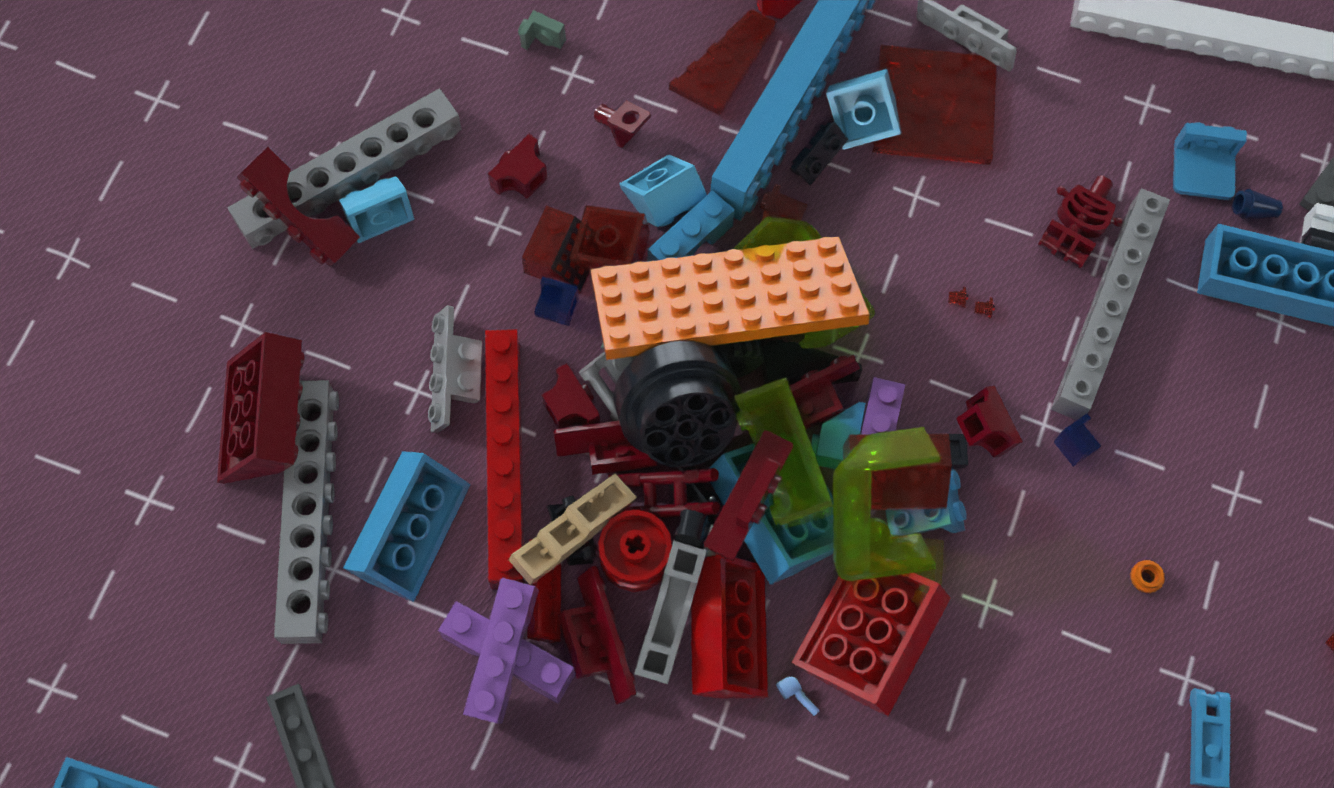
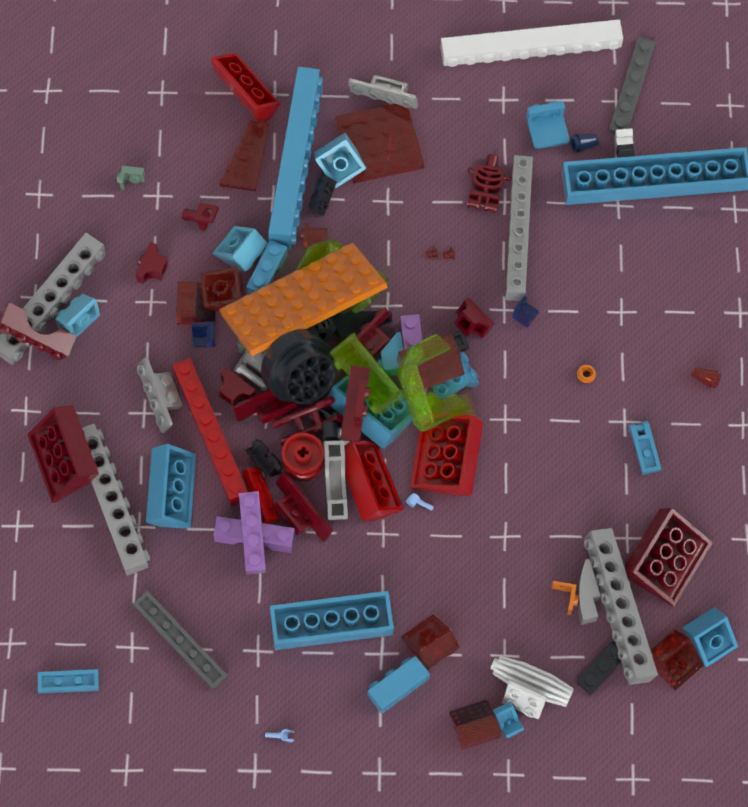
camera: 20 degrees left, 0 degrees up
tan slope [509,474,637,585] -> none

